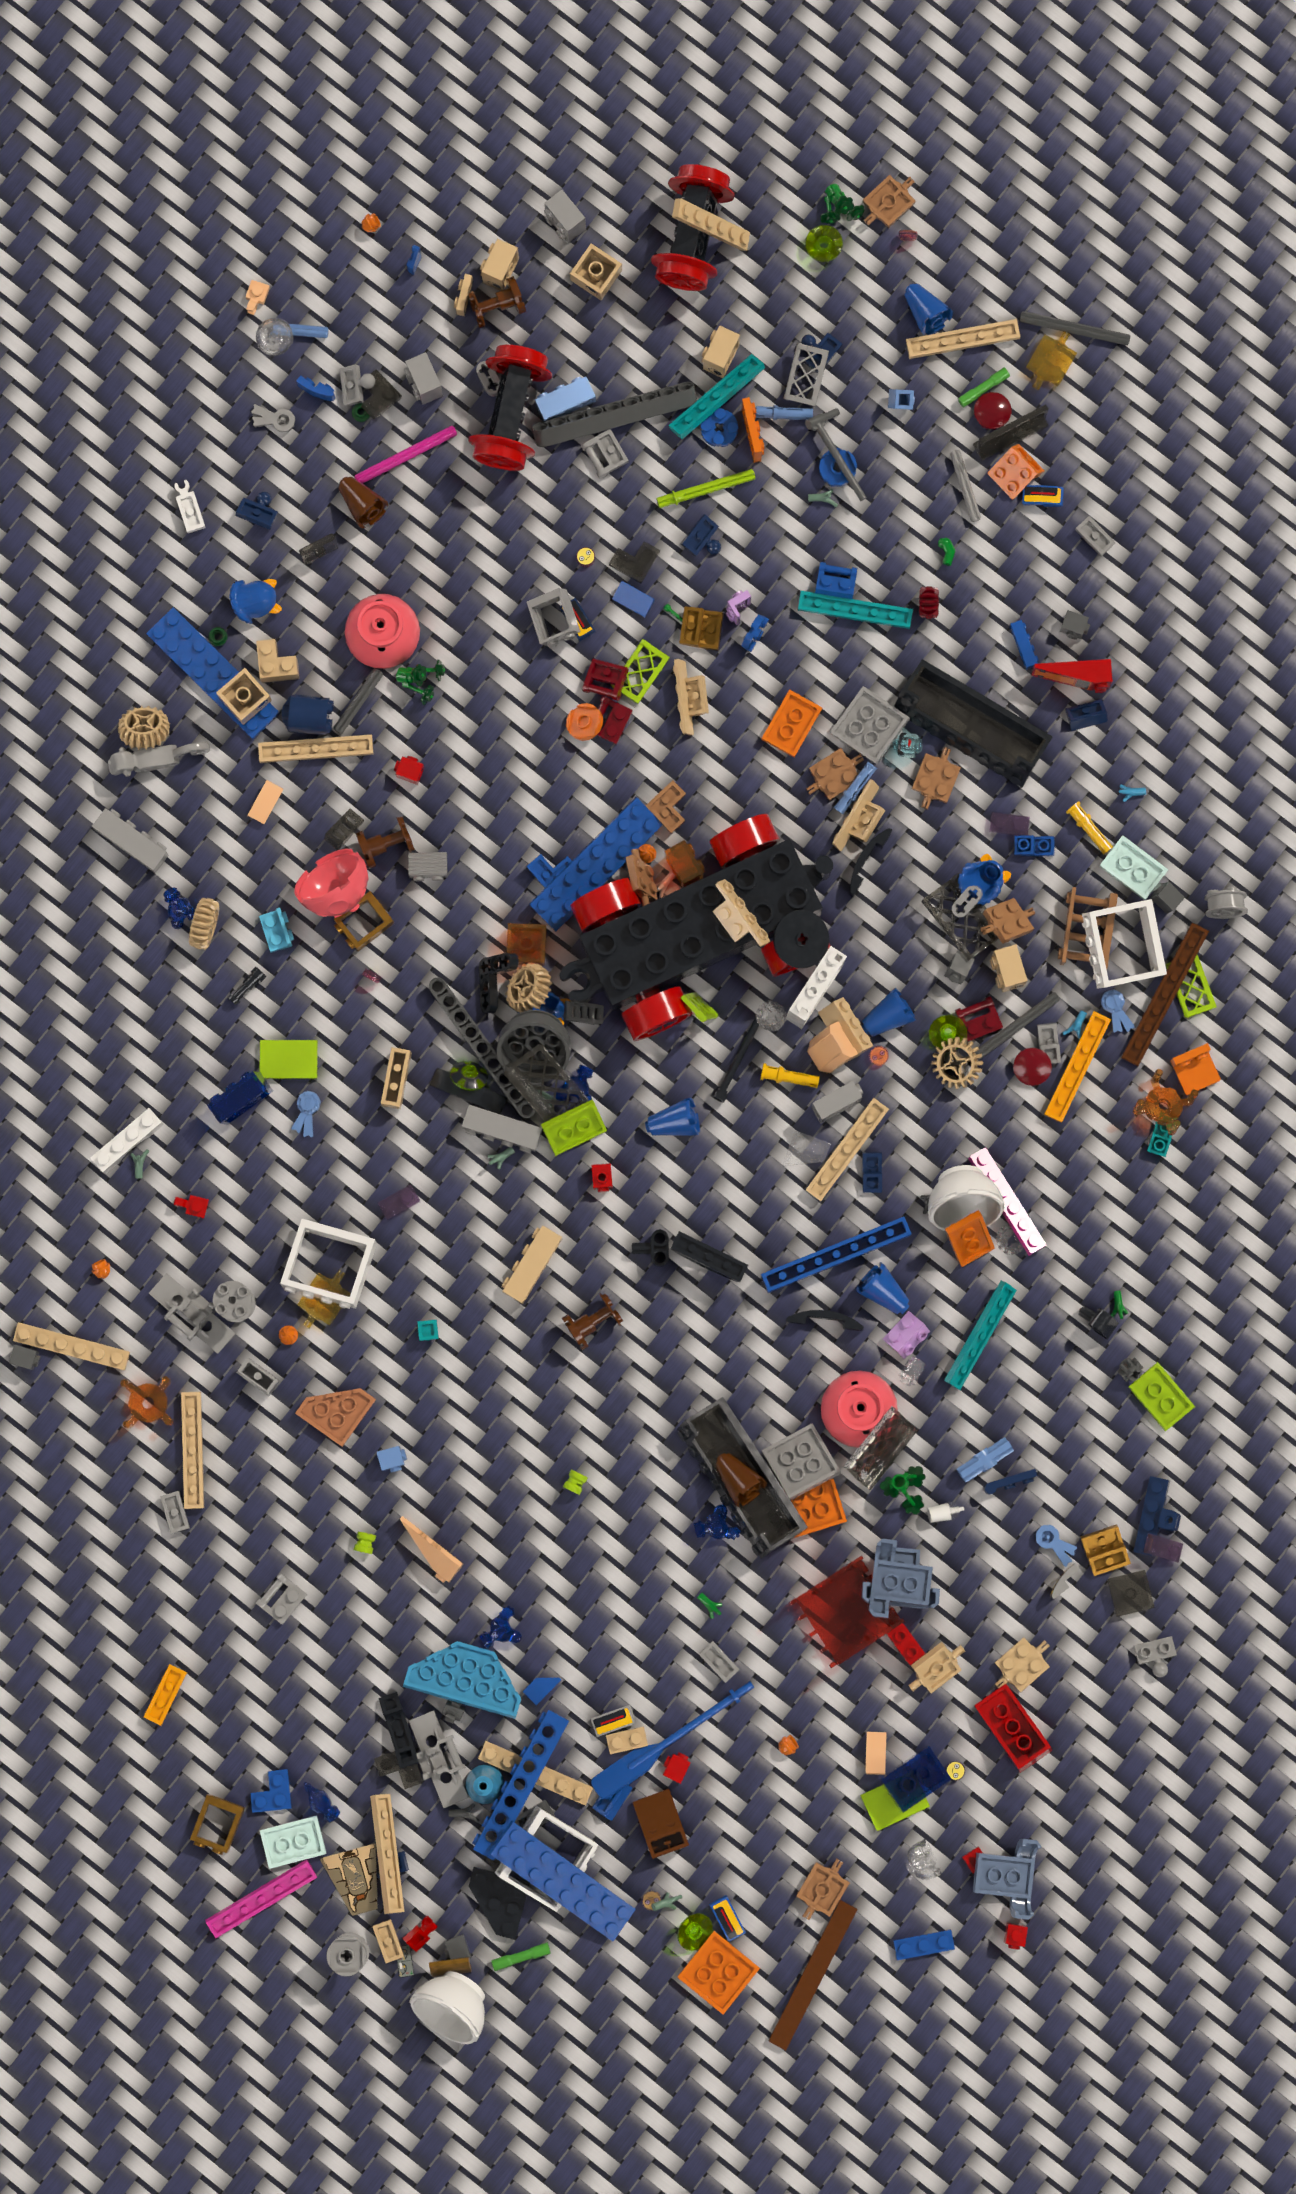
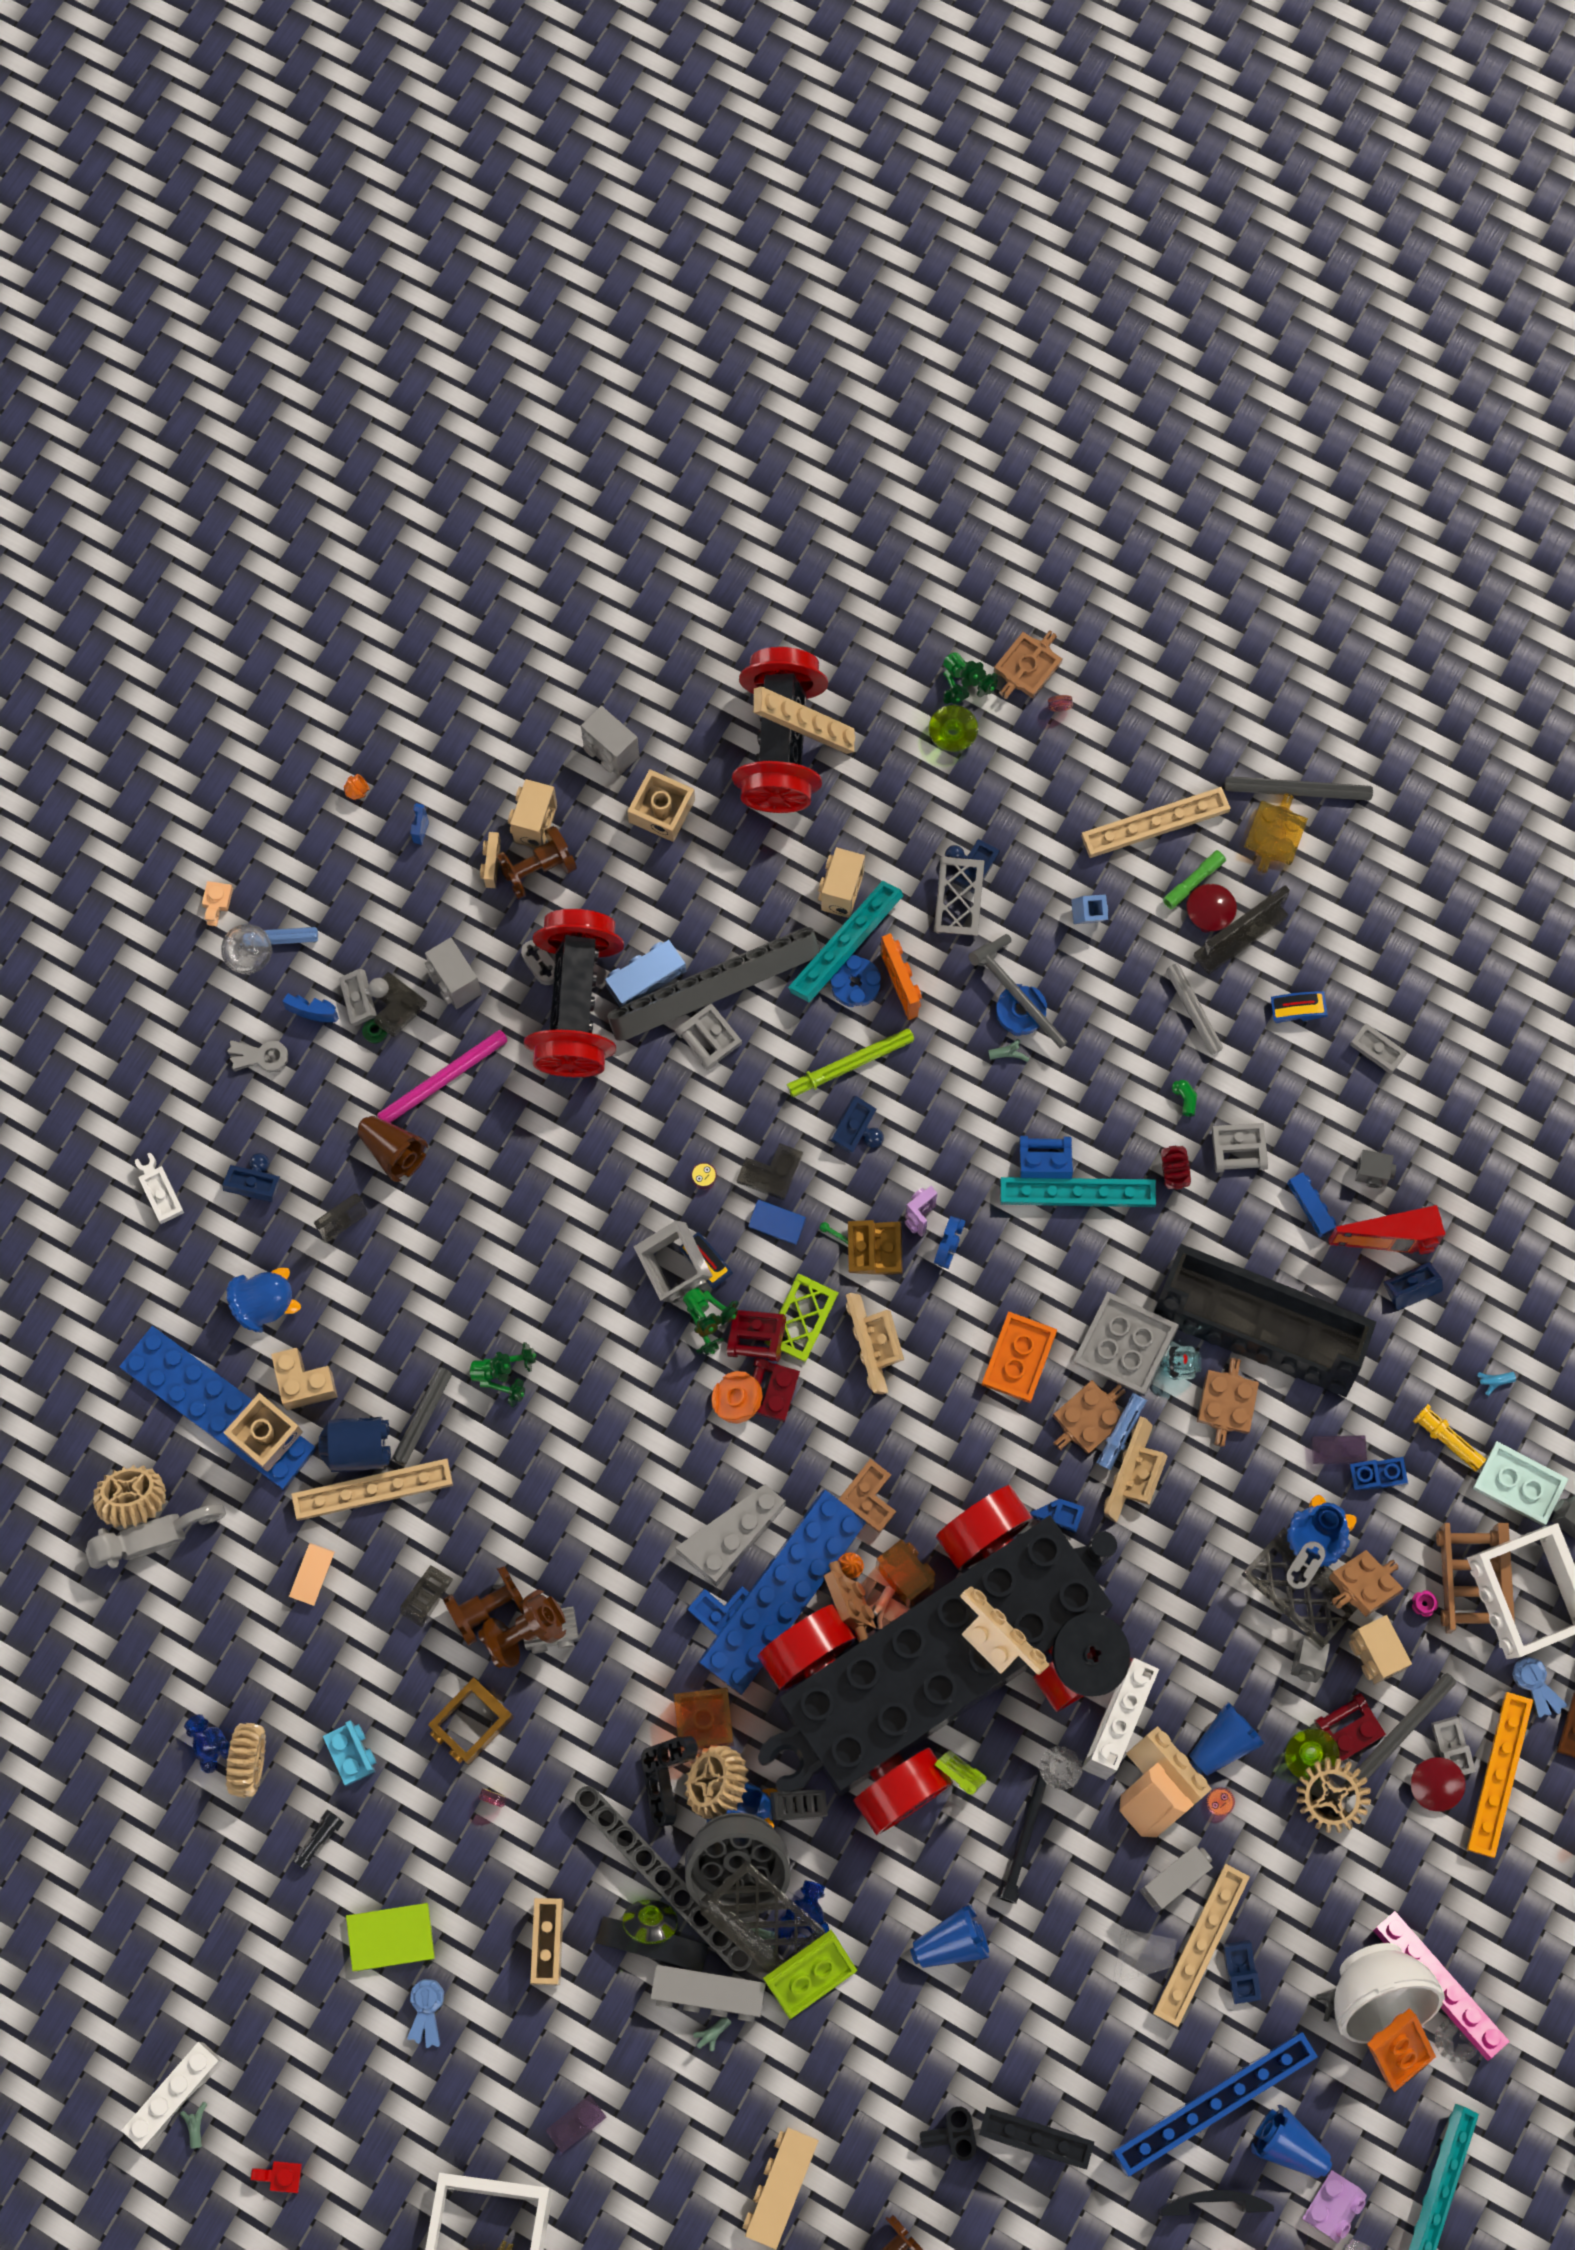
camera: 10 degrees left, 10 degrees down
light grey brick [92,808,169,873] -> none
clear blue brick [207,1071,273,1125] -> none
dark green plate [208,627,228,646] -> none
coral rock [294,849,369,918] -> none
coral piece [345,594,420,669] -> none
red brick [394,756,424,785] -> none
red brick [592,1163,613,1193] -> none
medium blue pin [756,405,813,421] -> none
yellow pin [760,1063,820,1088] -> none
black slope [850,828,892,898] -> none
blue cone [904,284,953,336] -> none
orange bracket [988,444,1044,499] -> none
dark azure bar [1062,1011,1087,1038] -> none
none -> reddish brown piece [478,1590,566,1668]
none -> light grey wedge [675,1484,786,1587]
none -> plant [683,1288,739,1355]
none -> blue tile [1030,1498,1084,1533]
none -> light grey plate [1211,1123,1268,1173]
none -> dark pink plate [1412,1590,1438,1617]

